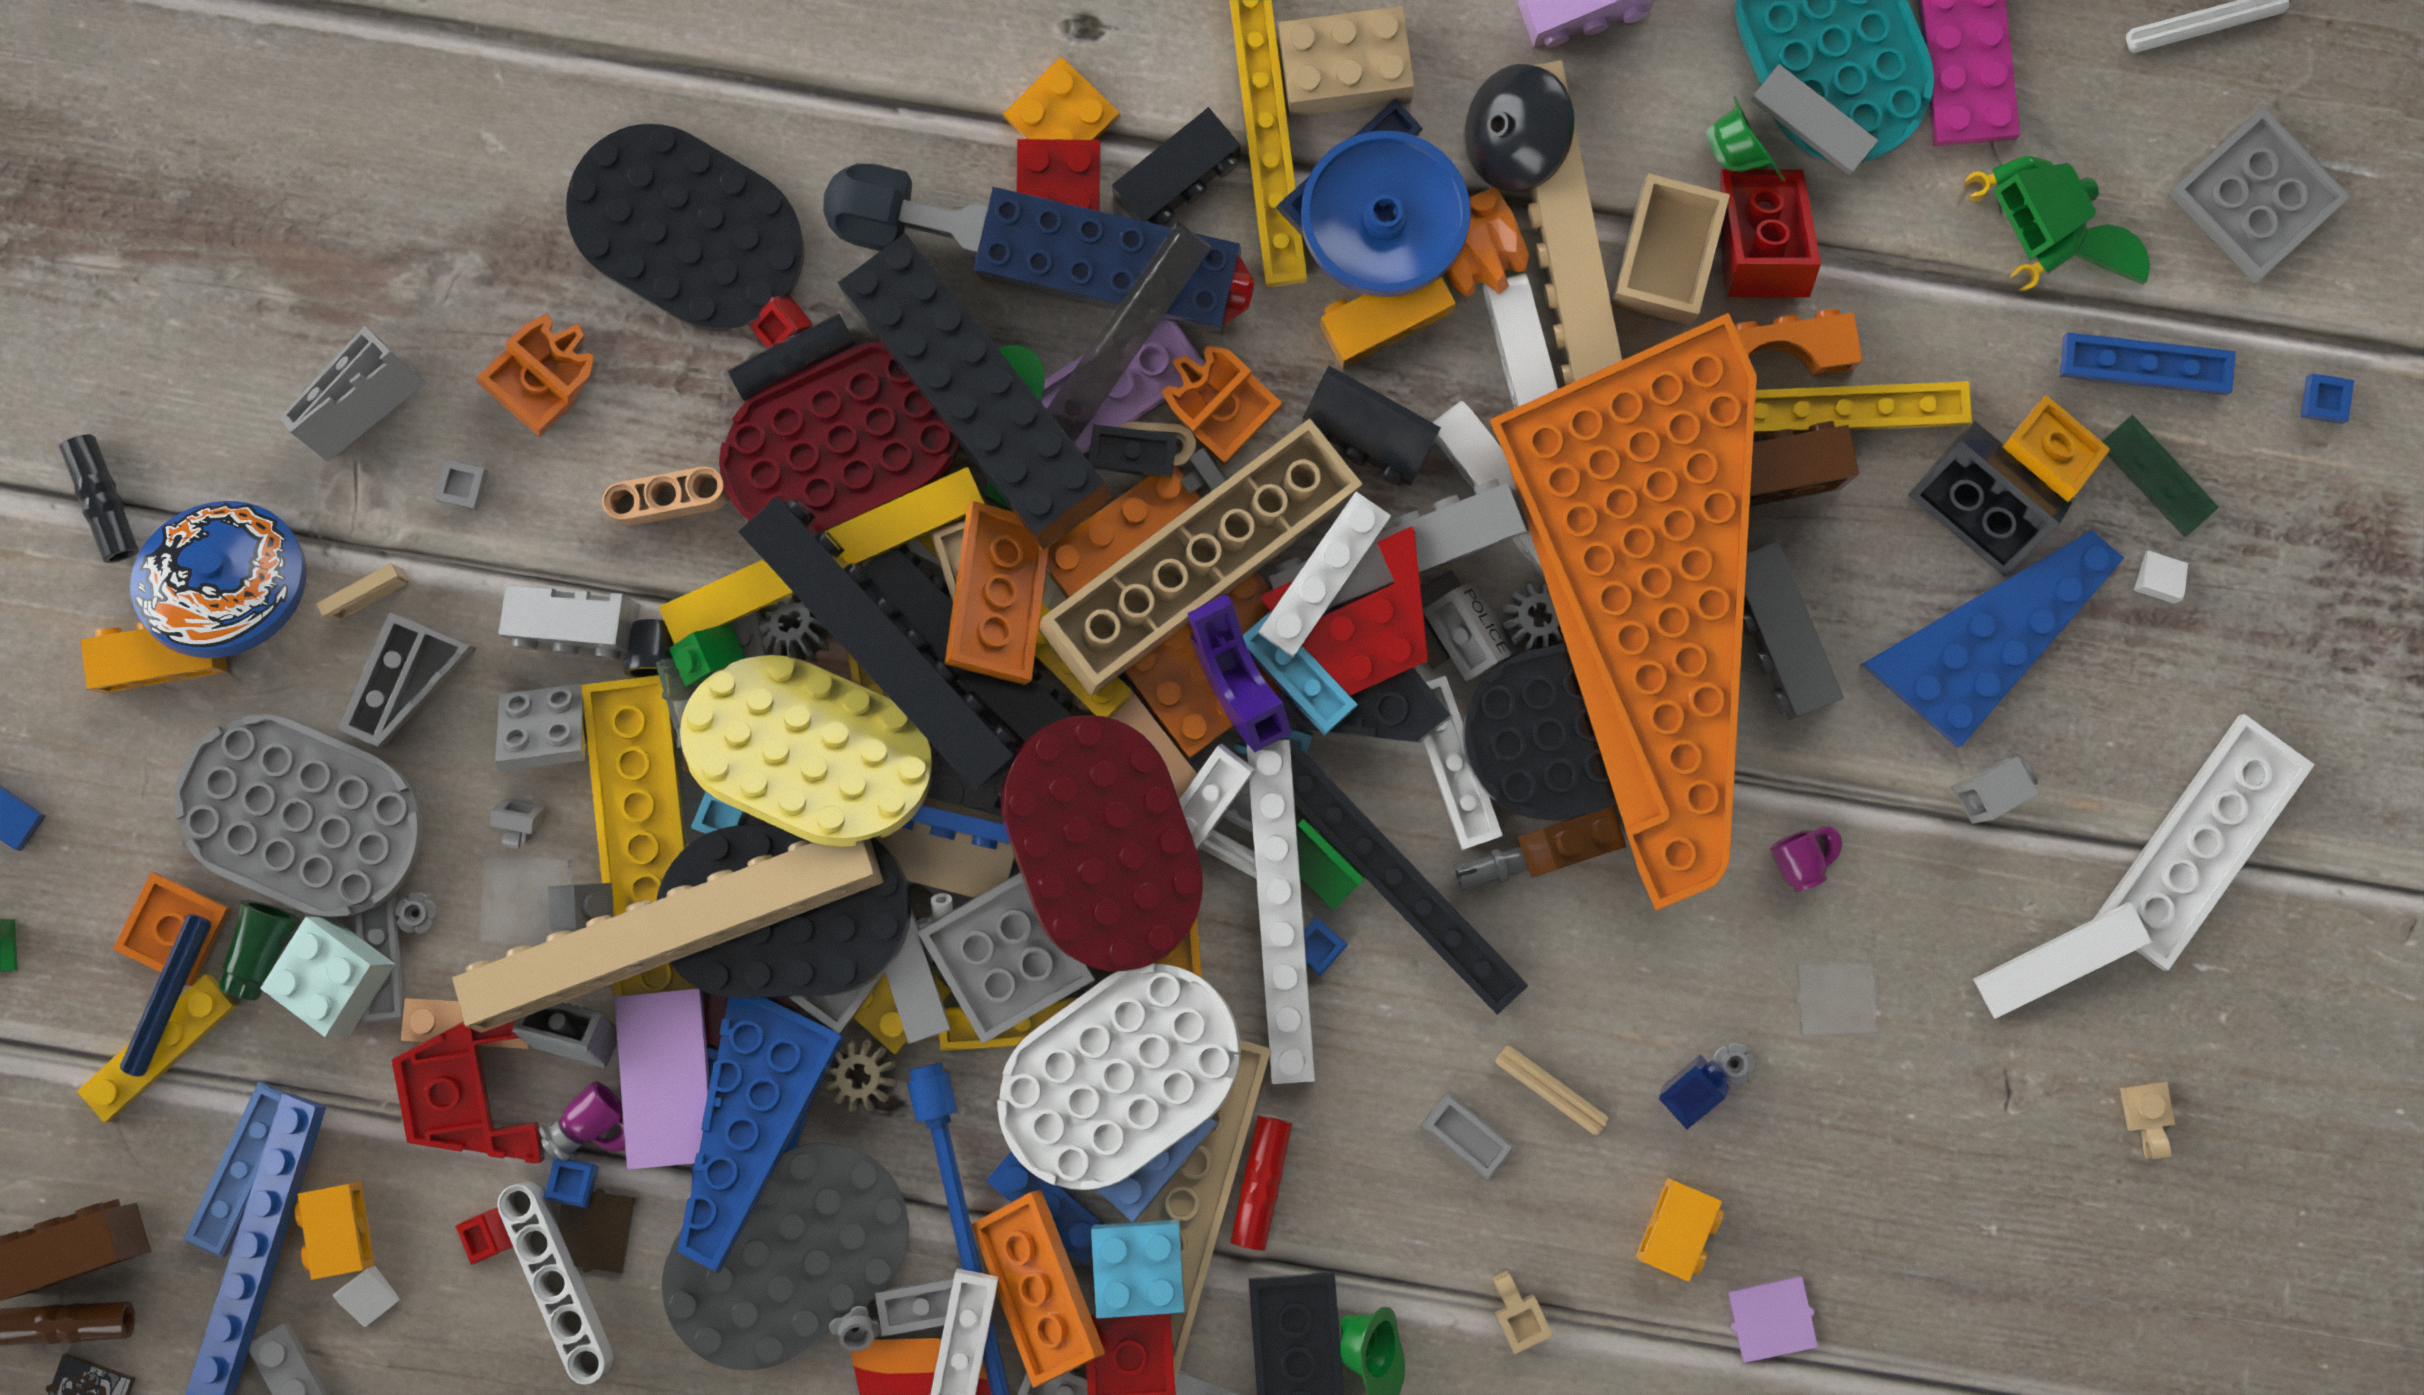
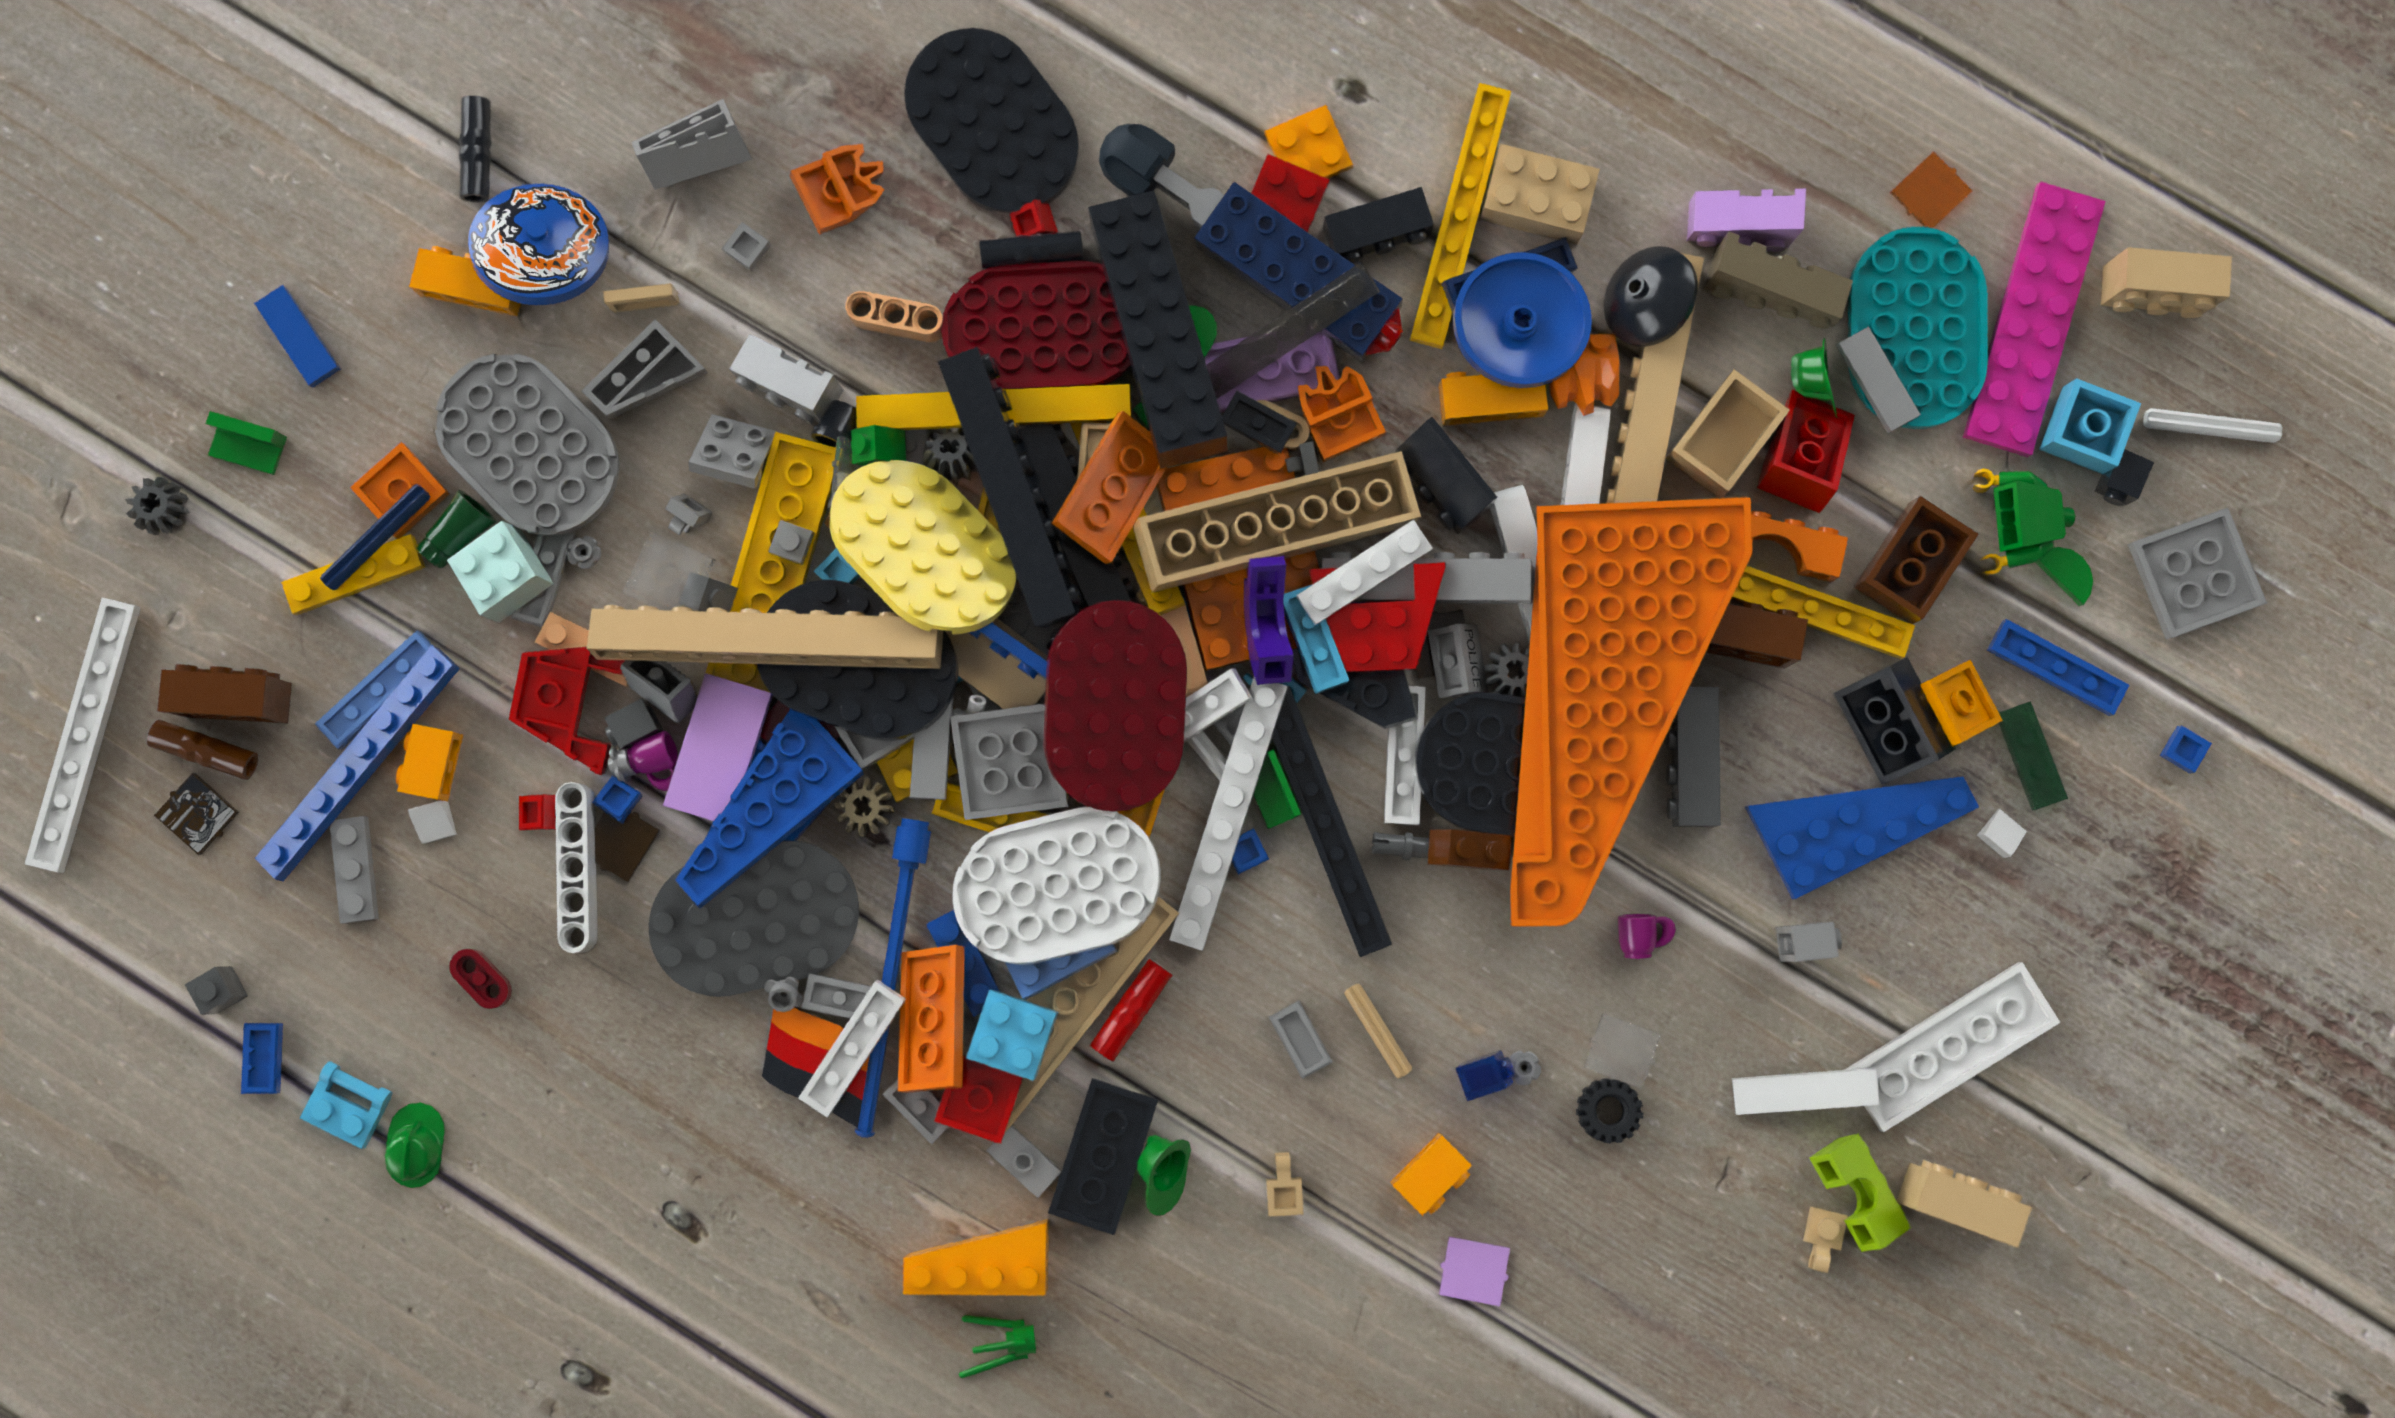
camera: 20 degrees right, 0 degrees up
none -> dark grey brick [604,698,664,749]
none -> light grey plate [768,520,815,565]
none -> black tyre [1576,1078,1643,1144]
none -> dark tan wedge [1704,231,1853,329]
none -> lime arch [1809,1134,1911,1252]
none -> reddish brown brick [1854,496,1979,624]
none -> tan piece [1897,1160,2032,1248]
none -> medium azure brick [2039,378,2141,474]
none -> black brick [2094,449,2154,506]

